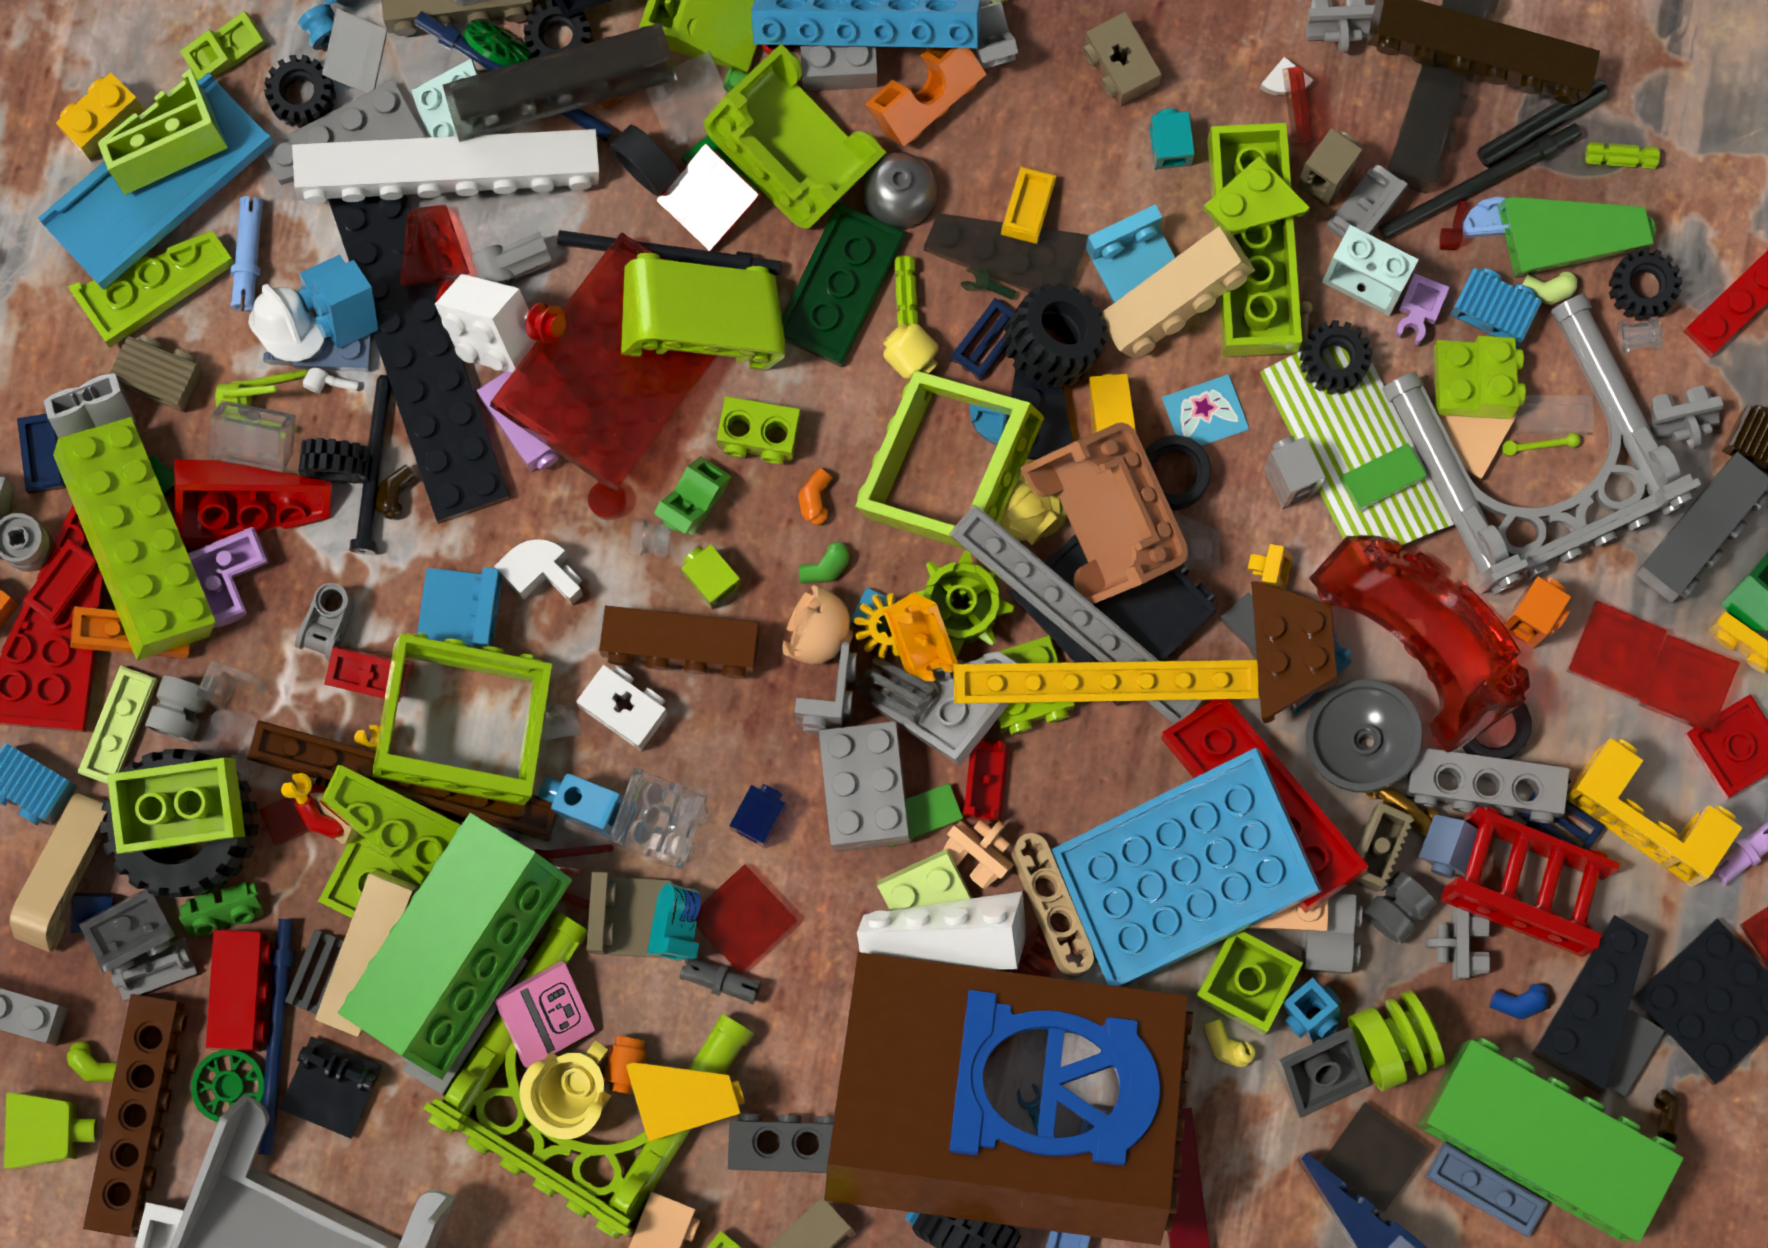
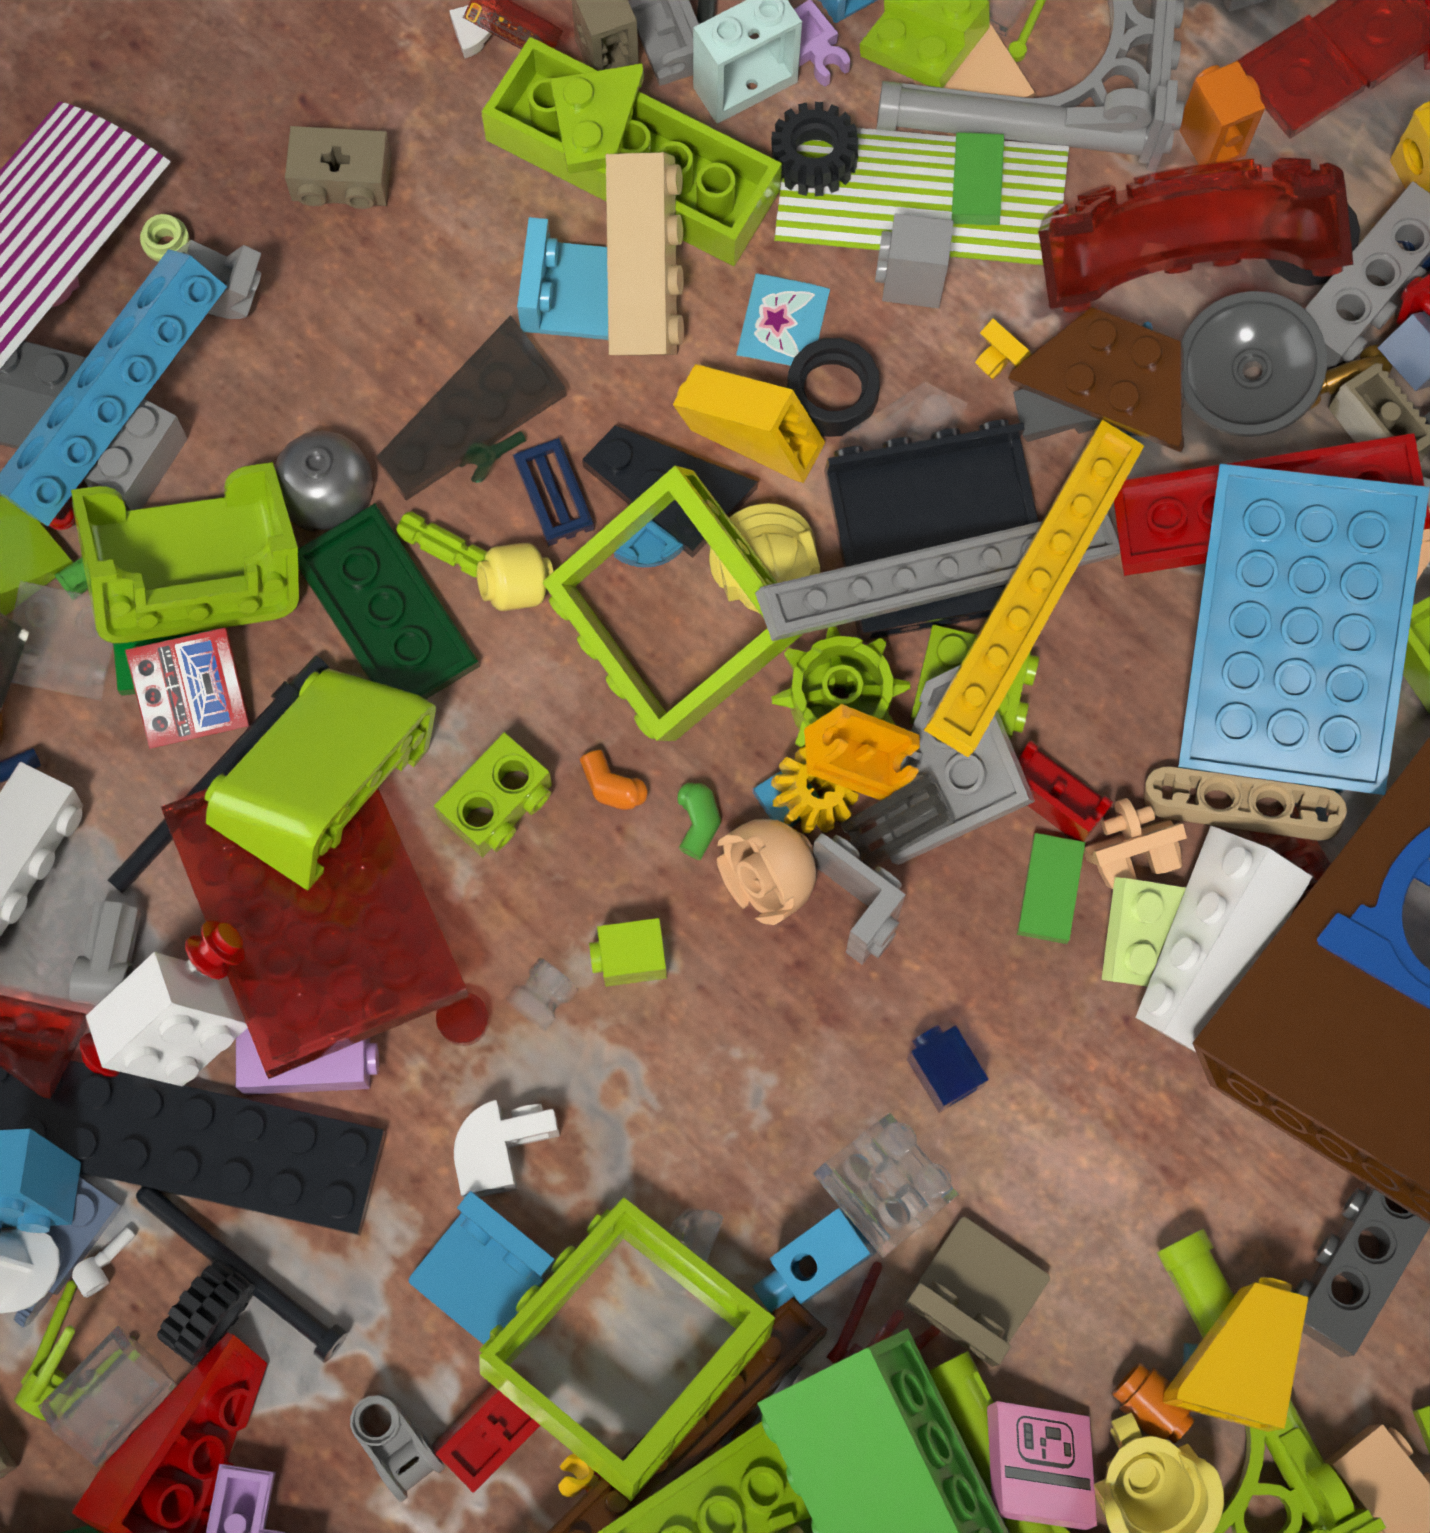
camera: 60 degrees left, 5 degrees down
dark brown arm [376,464,417,520] -> none
white brick [576,665,668,751] -> none
reddish brown brick [599,605,760,679] -> none
black tyre [610,124,680,196] -> none
teal leg [647,883,701,961] -> none
bright green brick [654,456,732,535] -> none
dark grey pin [680,959,762,1005] -> none
clear red tile [696,864,798,974] -> none
light grey brick [819,721,911,852] -> none
orange arch [865,47,987,147] -> none
yellow tile [1001,166,1057,244] -> none
black tyre [1003,283,1108,388] -> none
nougat windscreen [1020,422,1188,604] -> none
teal brick [1149,108,1195,170] -> none

